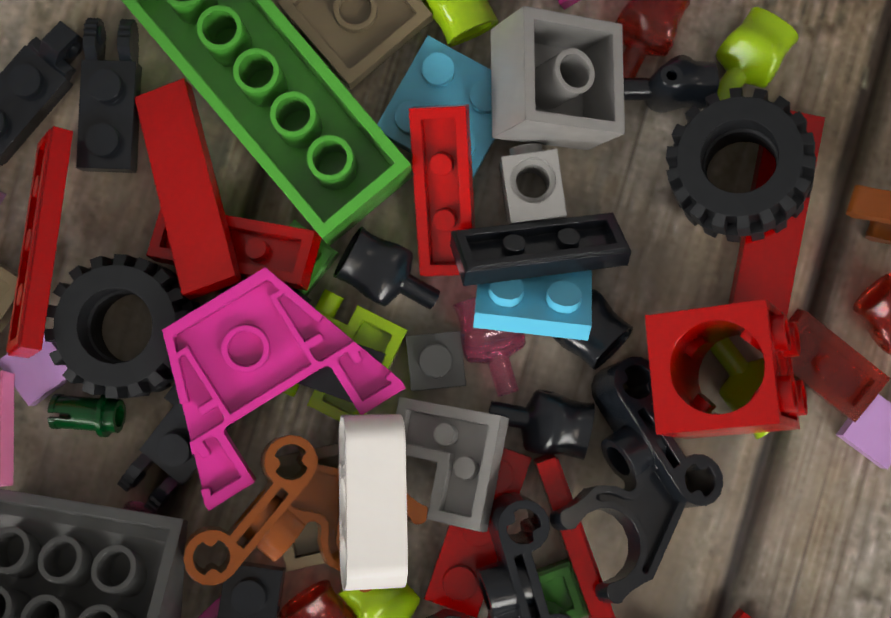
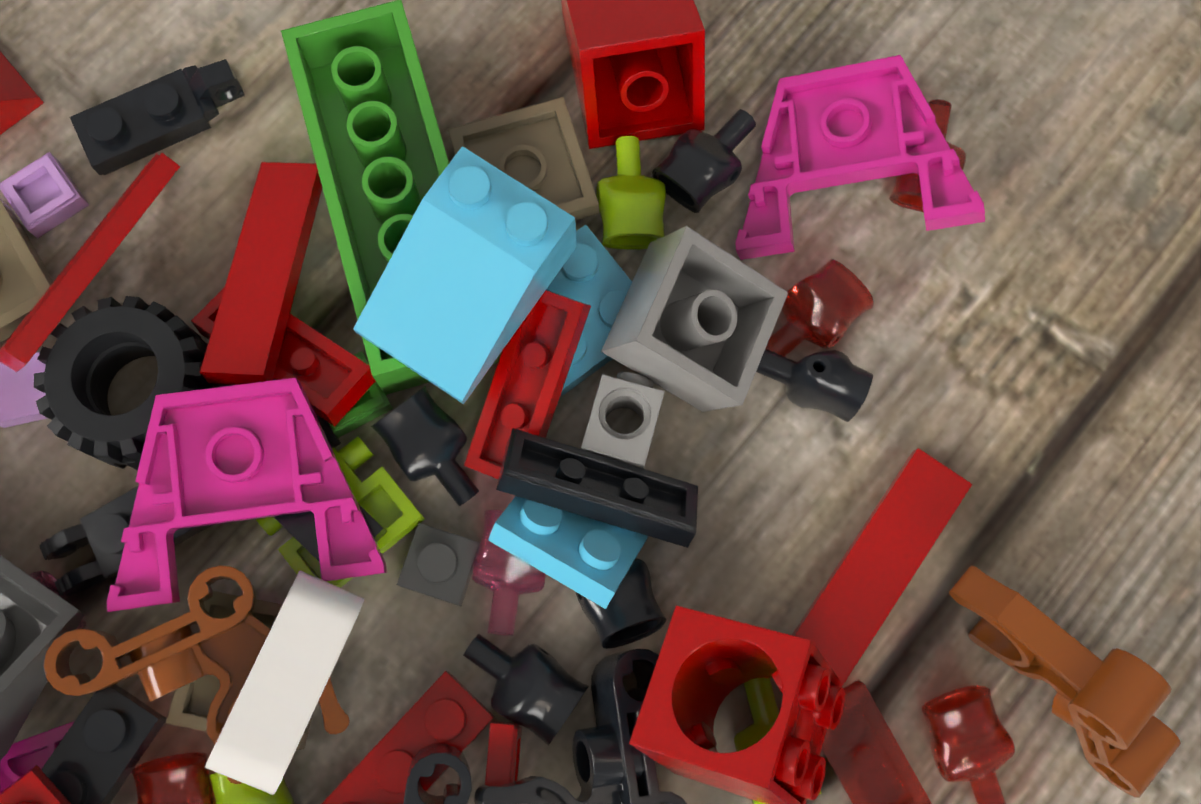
camera: 20 degrees right, 10 degrees down
dark green pin [47,394,126,437] -> none
black hinge [76,18,142,173] -> none
light grey plate [396,397,509,532] -> none
black tyre [666,87,816,242] -> none
lime piece [715,7,799,100] -> none
none -> medium azure slope [353,146,576,404]

